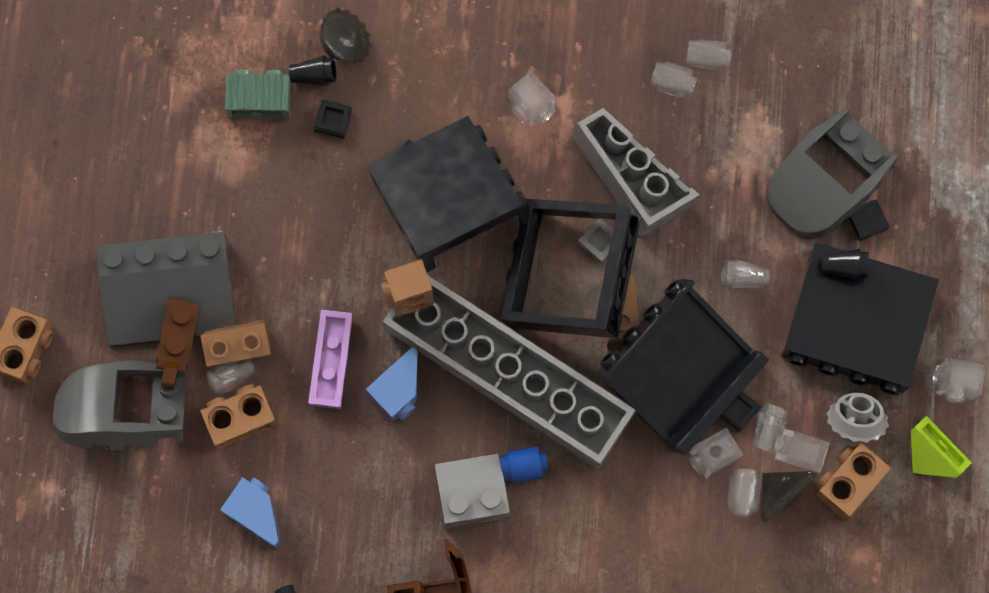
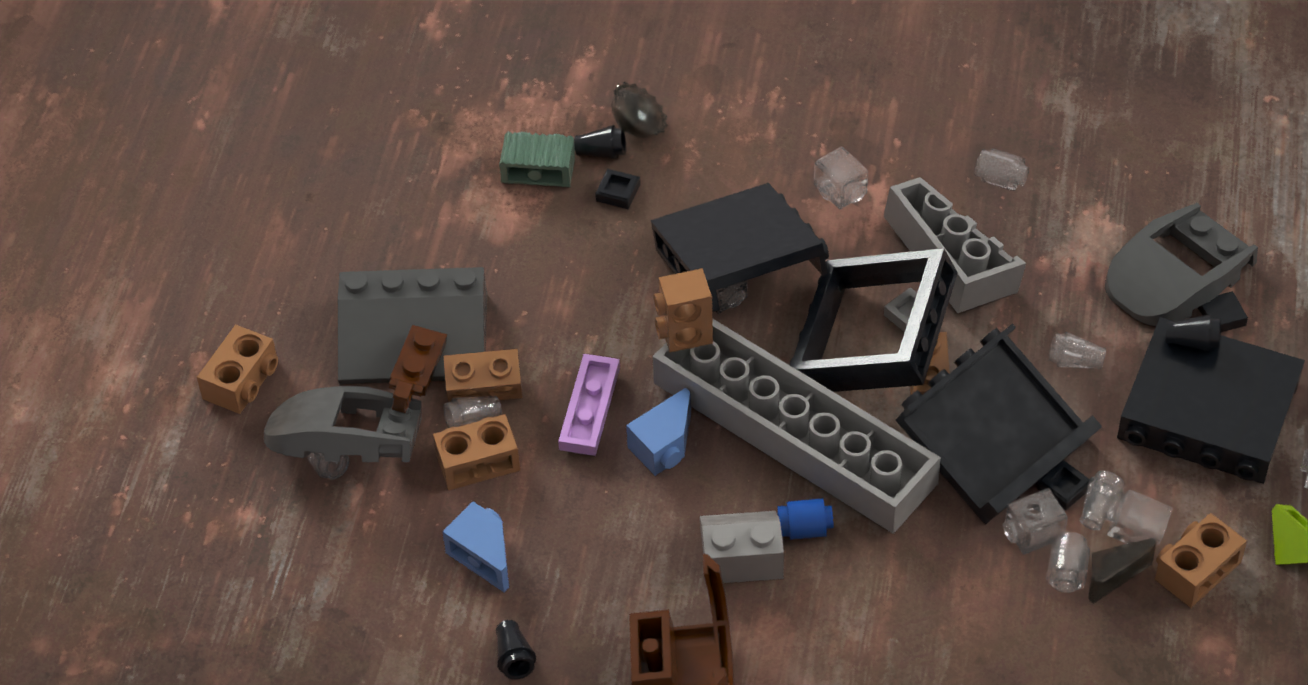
camera: 10 degrees right, 25 degrees down
clear brick [686,38,732,73] -> none
light grey piece [826,393,889,443] -> none

